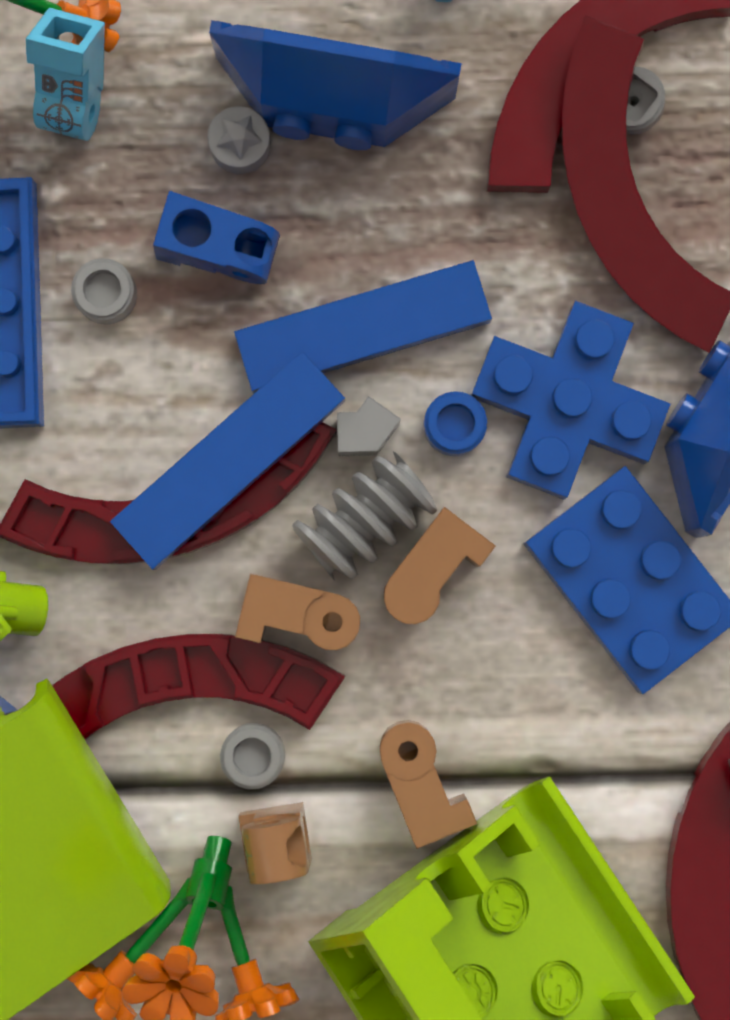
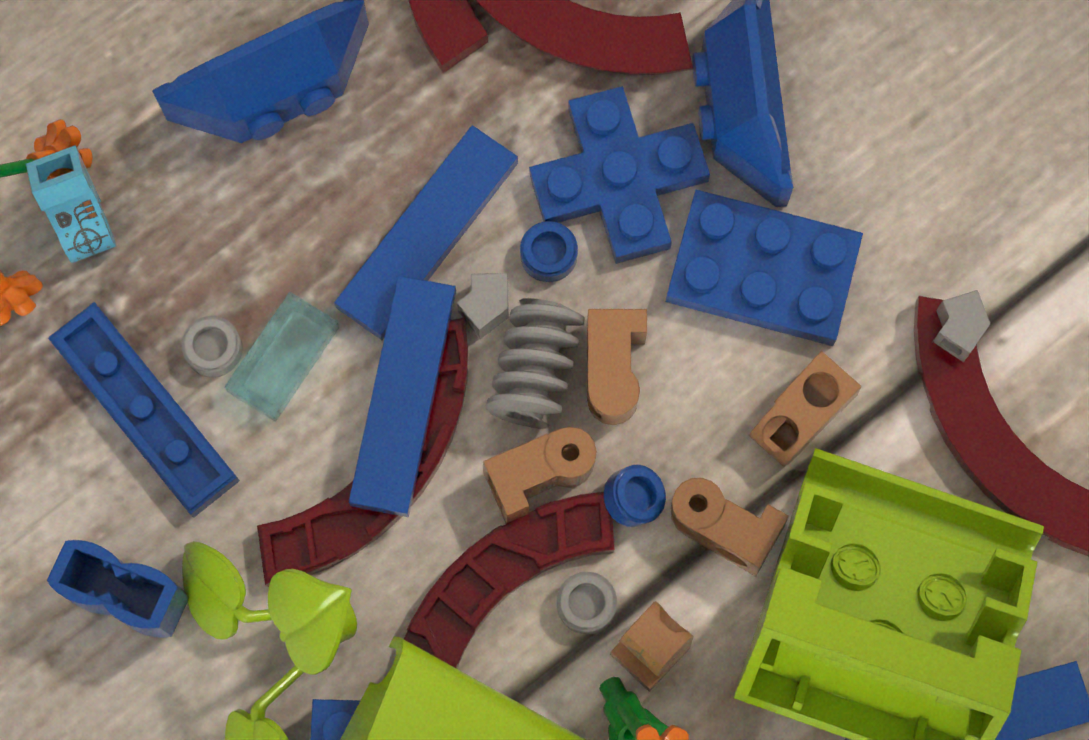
camera: 35 degrees left, 10 degrees down
blue leg [153,191,280,284] -> none
light grey tile [207,106,271,174] -> none
none -> clear light blue tile [224,292,340,422]
none -> blue tile [604,465,666,527]
none -> medium nougat leg [749,351,862,467]

